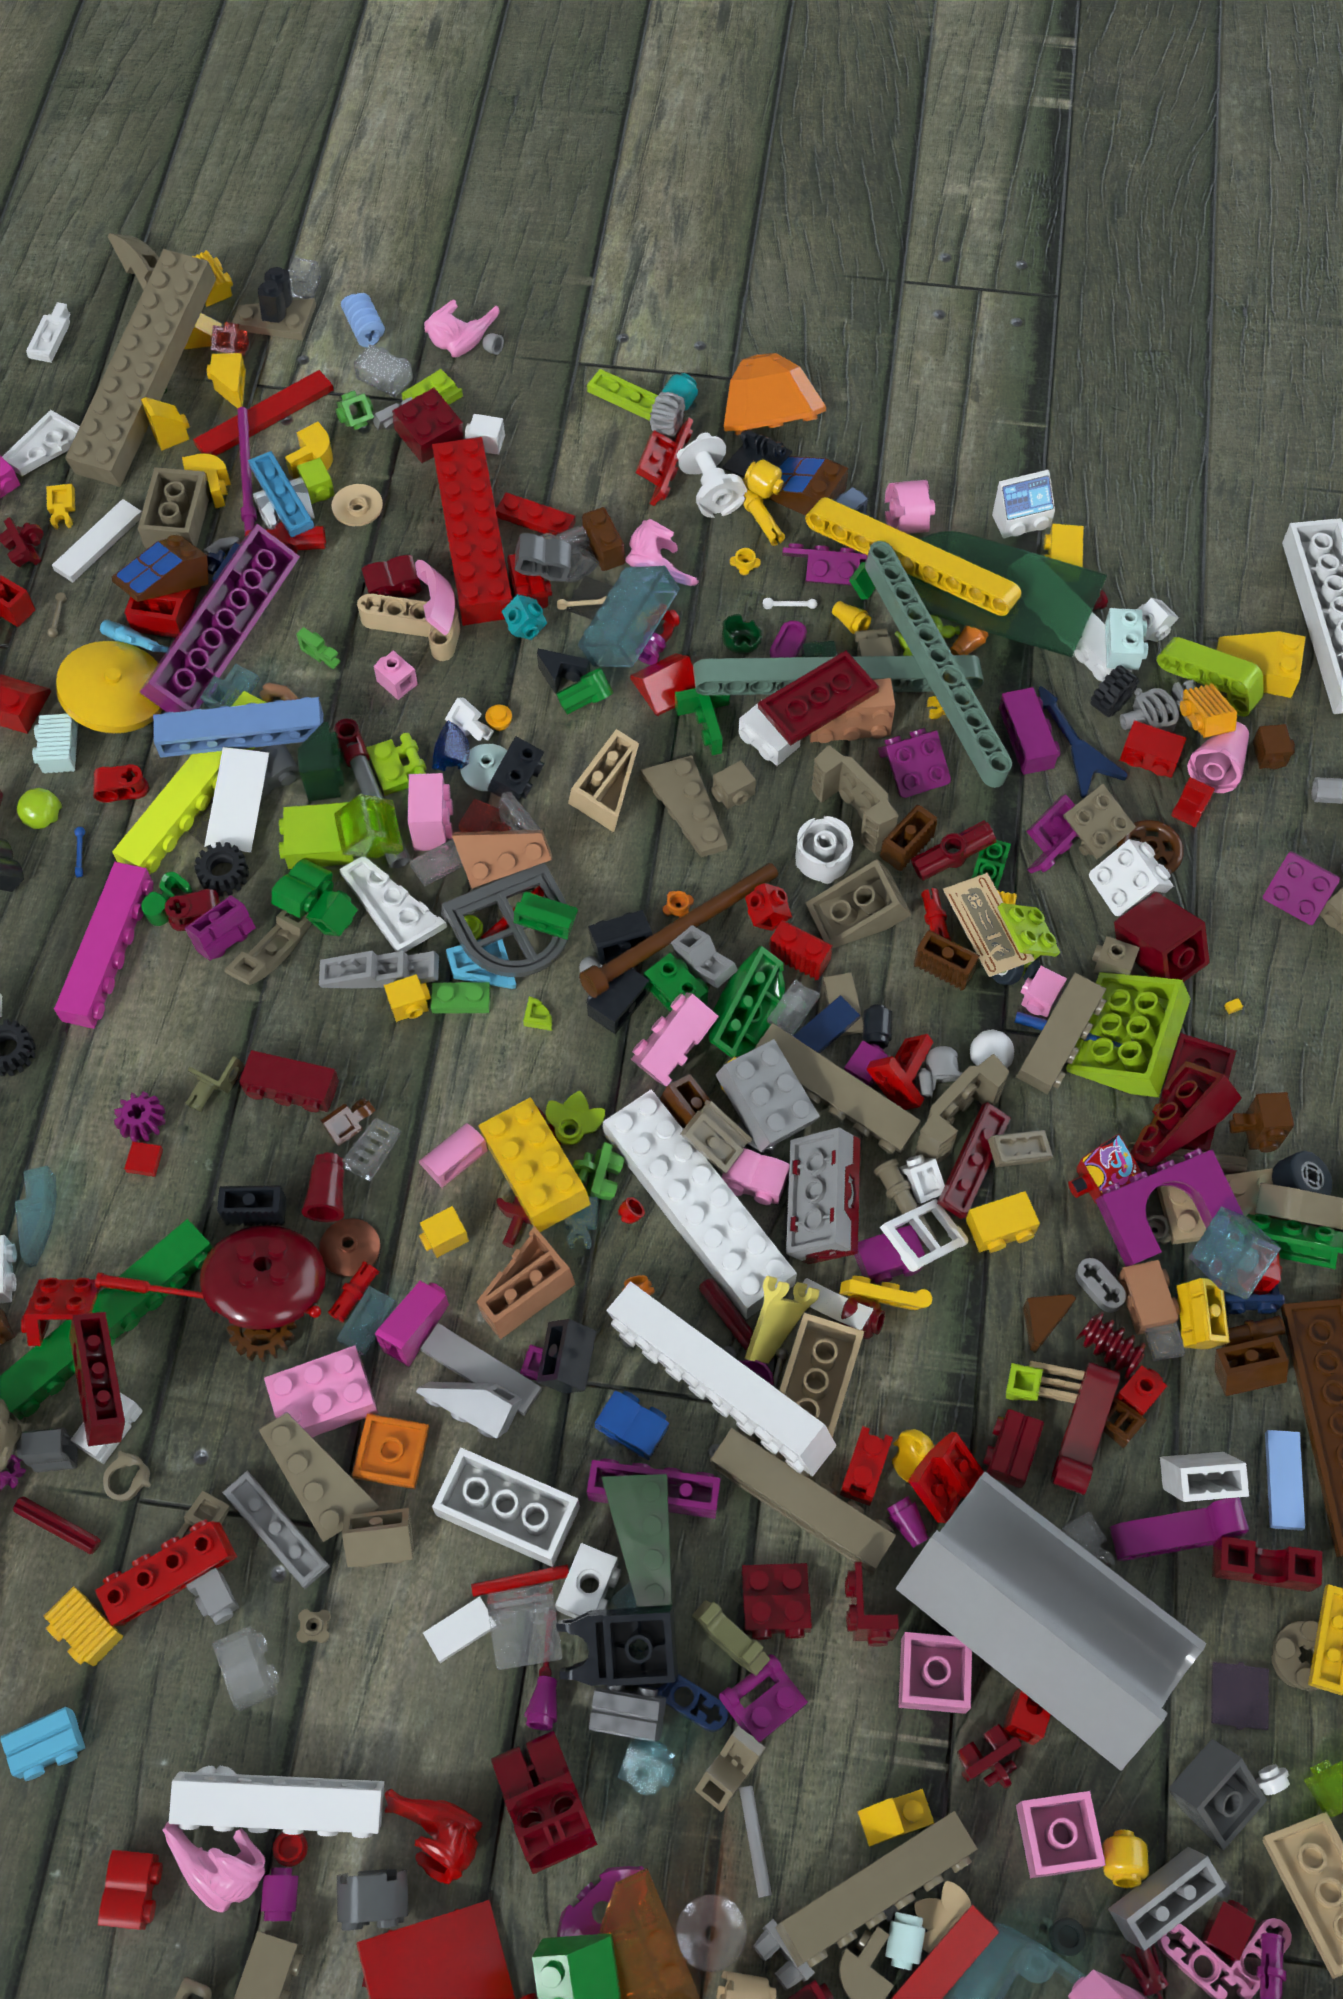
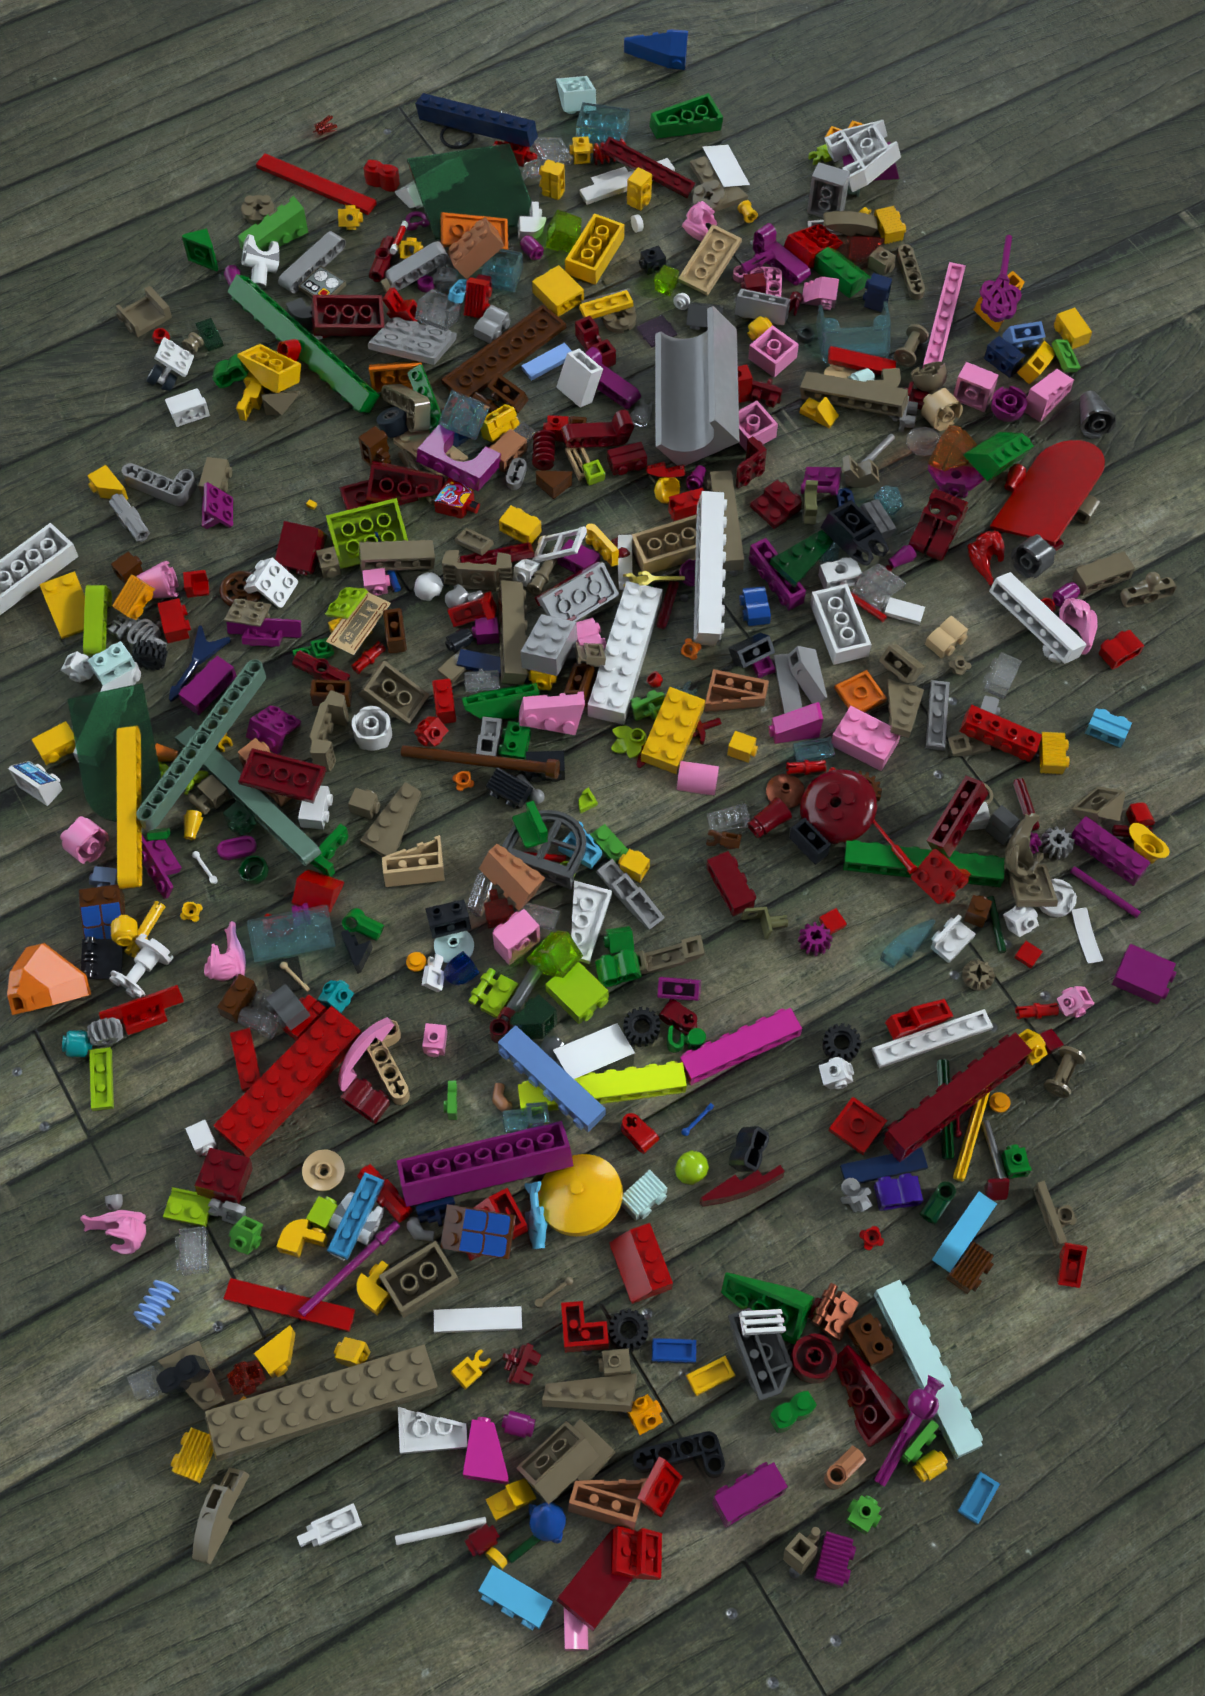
camera: 130 degrees left, 0 degrees up
none -> tan brick [925,616,968,659]

